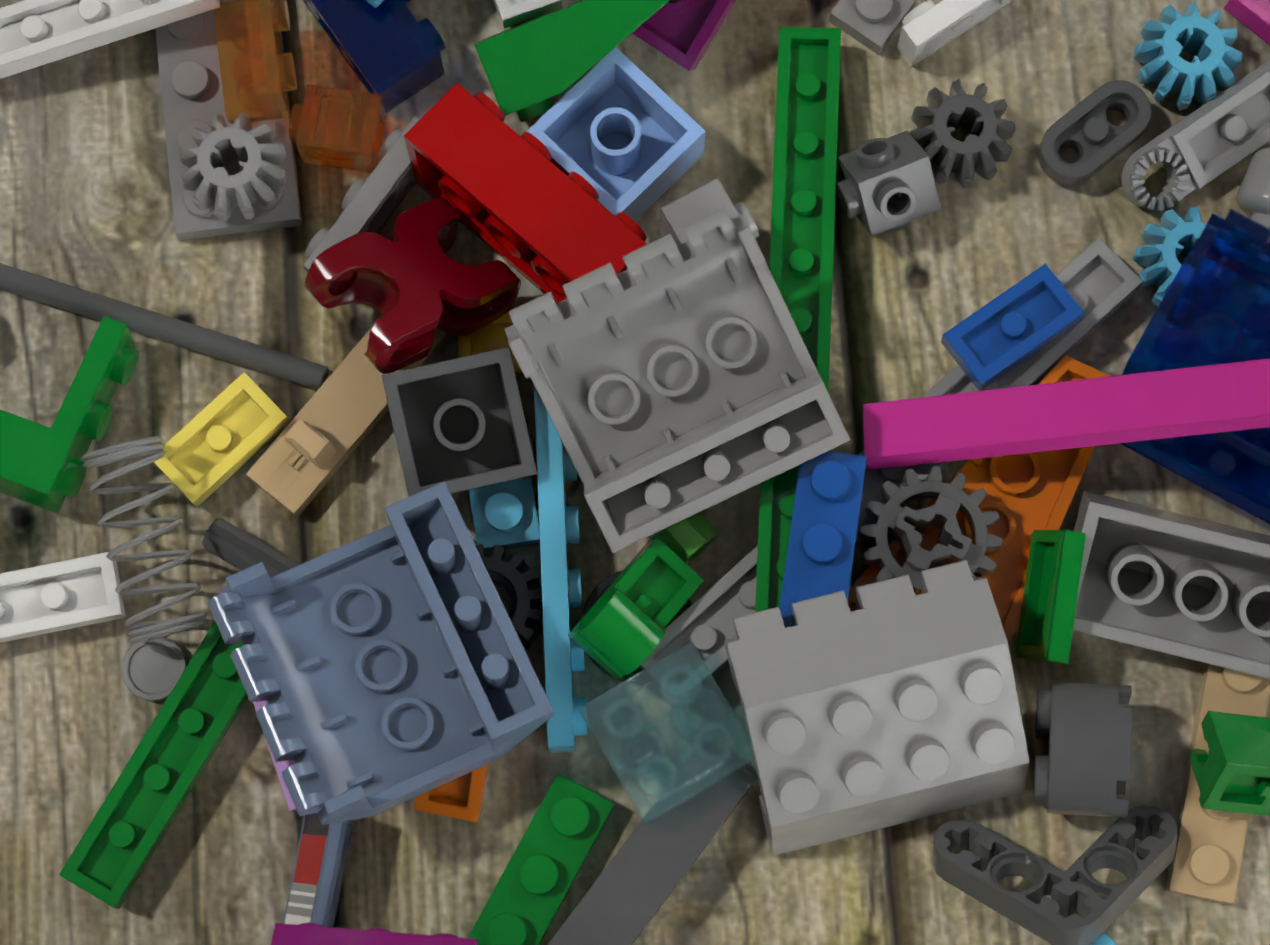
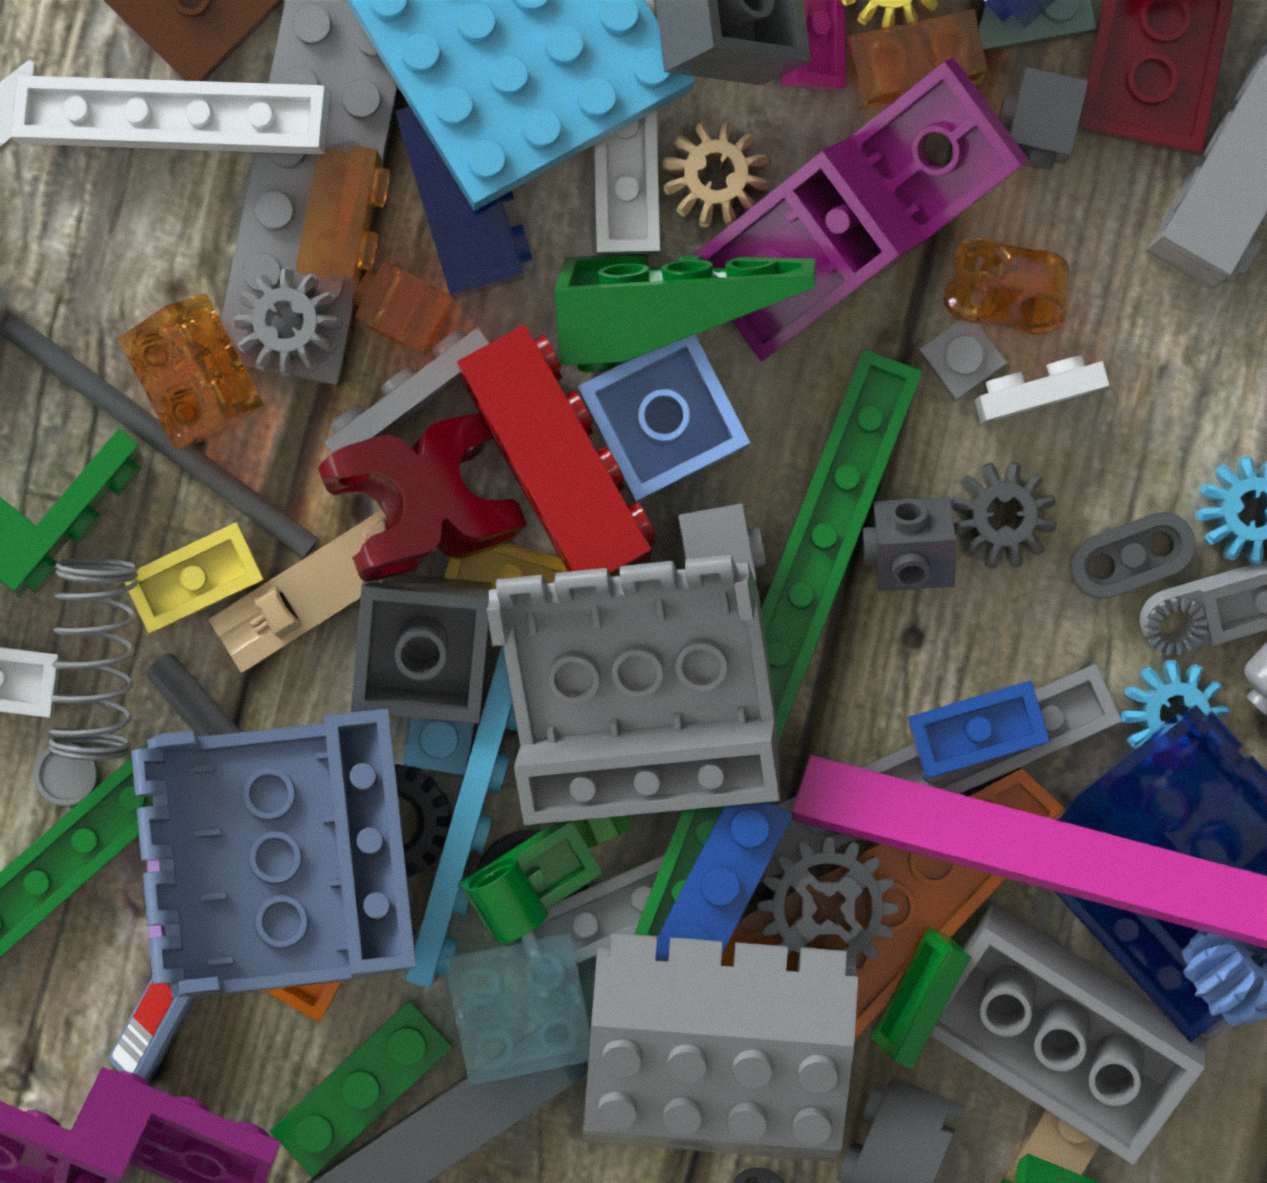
camera: 15 degrees right, 10 degrees up
none -> clear orange brick [117,293,264,451]

